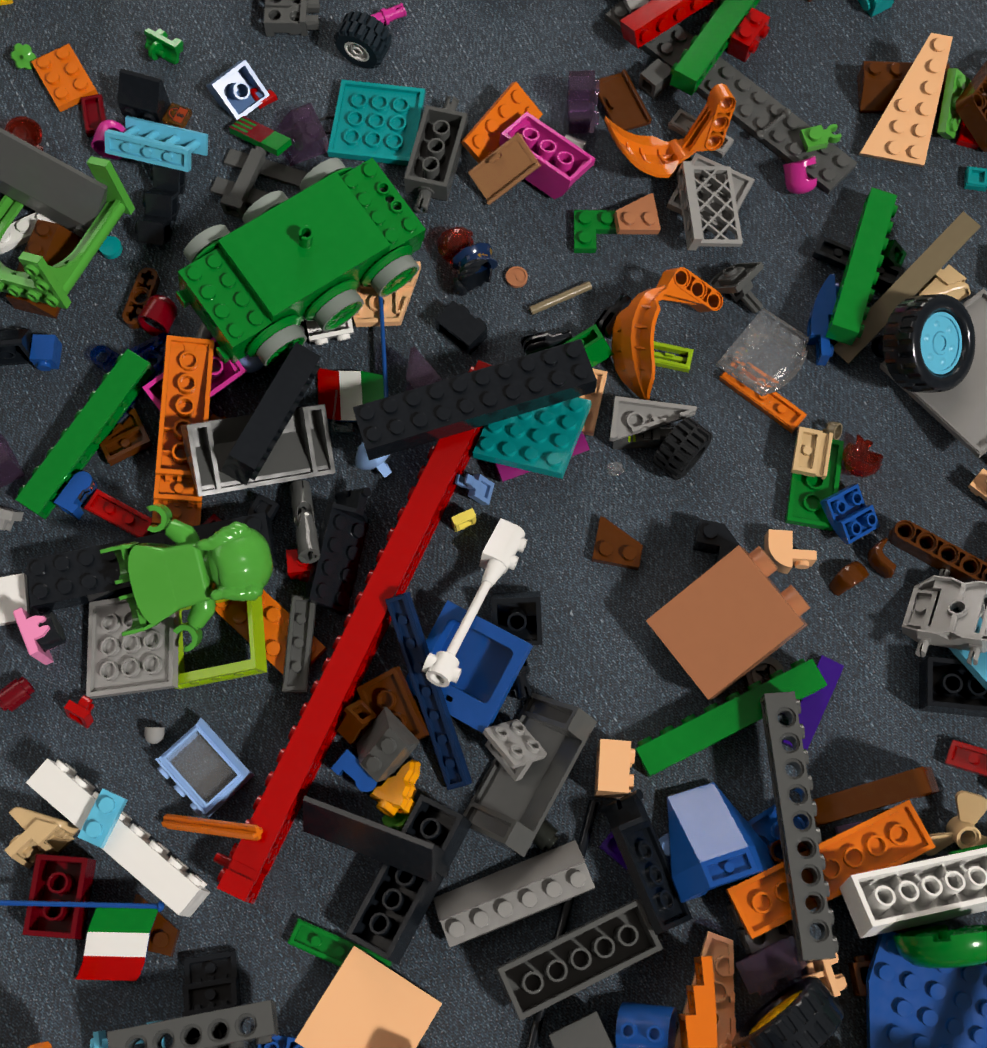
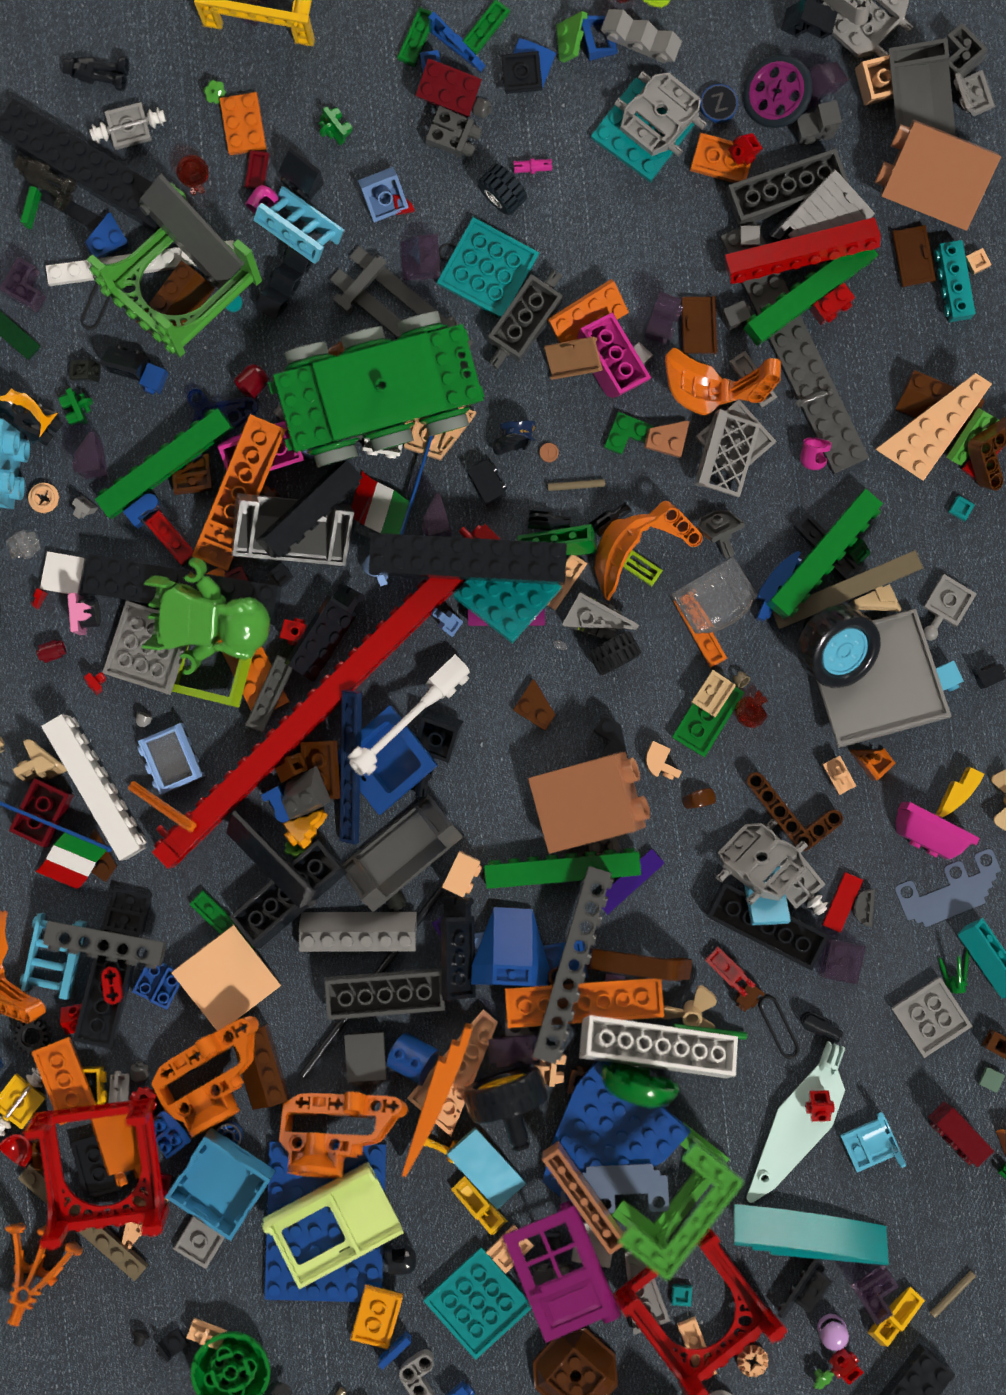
camera: 20 degrees right, 15 degrees up
medium azure plate [78,788,128,849] -> none
reddish brown beam [122,267,160,329] -> none
tile [162,103,192,128] -> none
green tile [229,116,292,156] -> none
dark grey piece [289,480,320,564] -> none
clear red hat [437,226,474,263] -> none
light yellow tile [451,508,476,532] -> none
light grey bracket [483,719,547,781] -> none
bright green plate [799,124,842,153] -> none
blue slope [820,484,880,544] -> none
reddish brown hair [867,538,897,579] -> none

